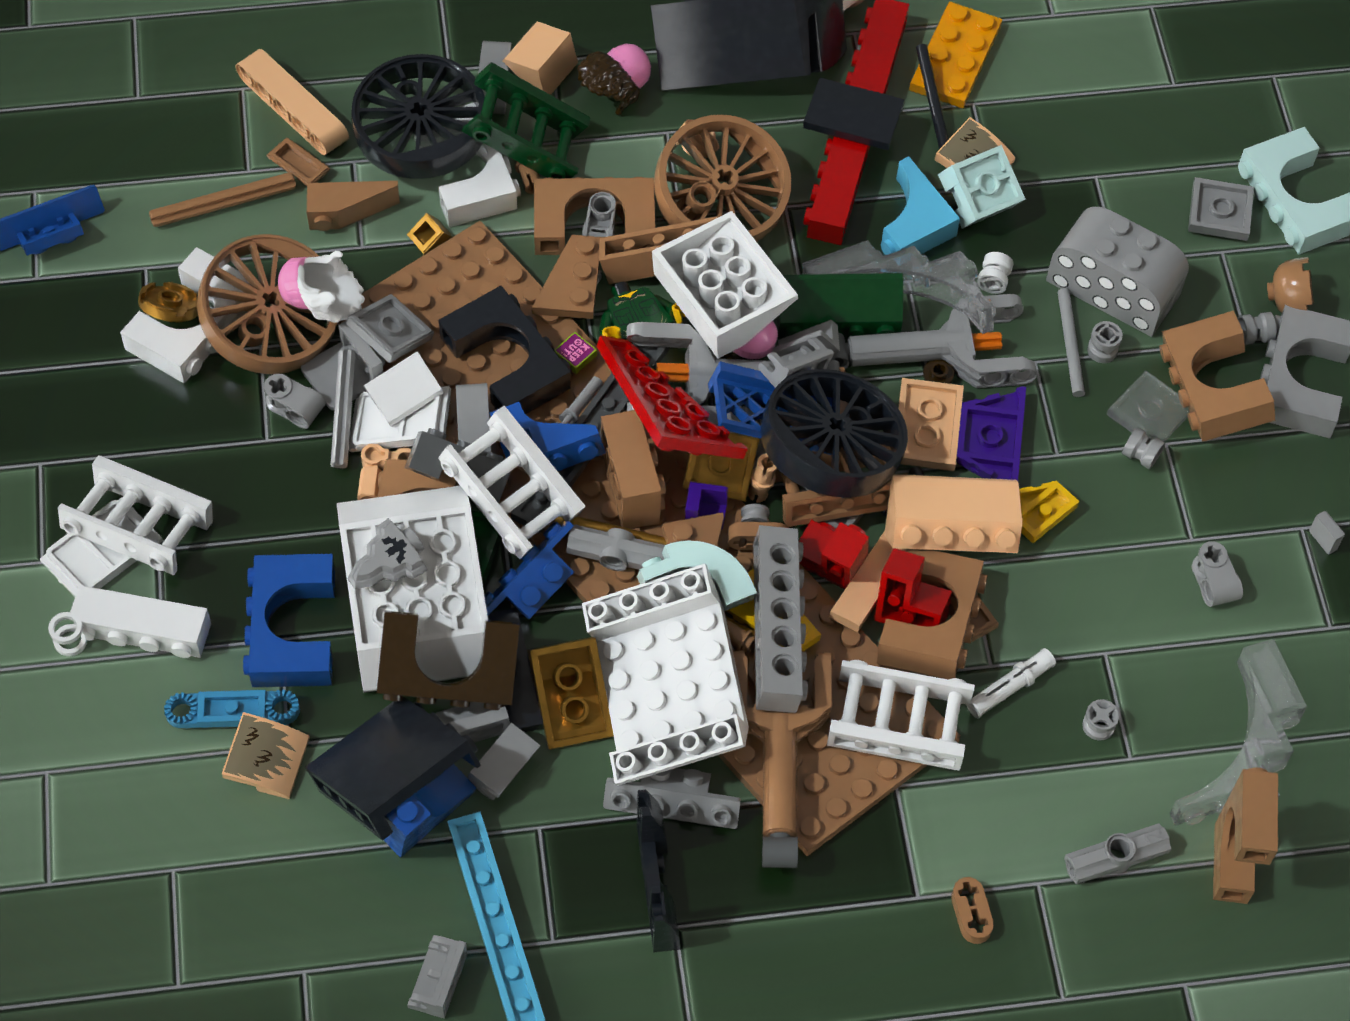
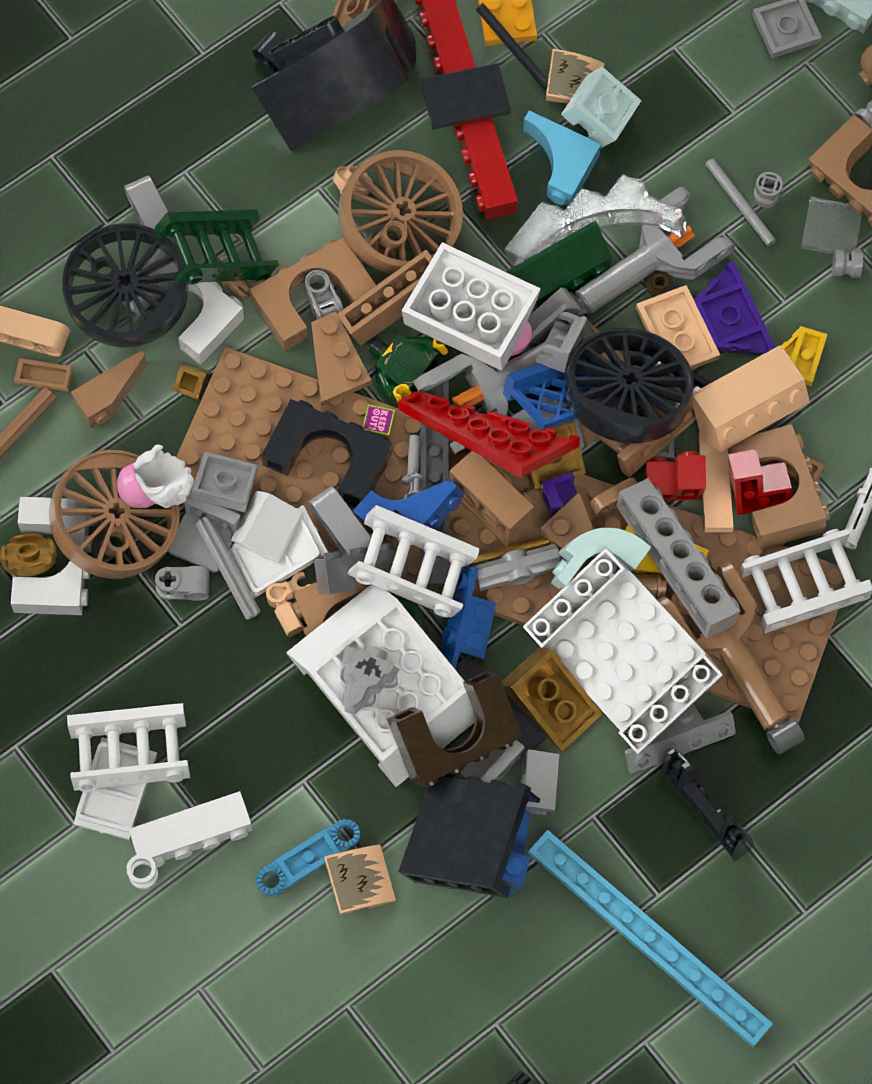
camera: 30 degrees left, 10 degrees up
blue arch [243,554,336,687] -> none
light grey hinge [407,935,467,1019] -> none
light nougat slope [502,21,578,95] -> none
dark brown hair [577,43,651,115] -> none
light grey bush [741,504,770,522] -> none
light nougat pin [747,453,777,503] -> none
white wheel [977,252,1014,294] -> none
light grey brick [1046,207,1189,337] -> none

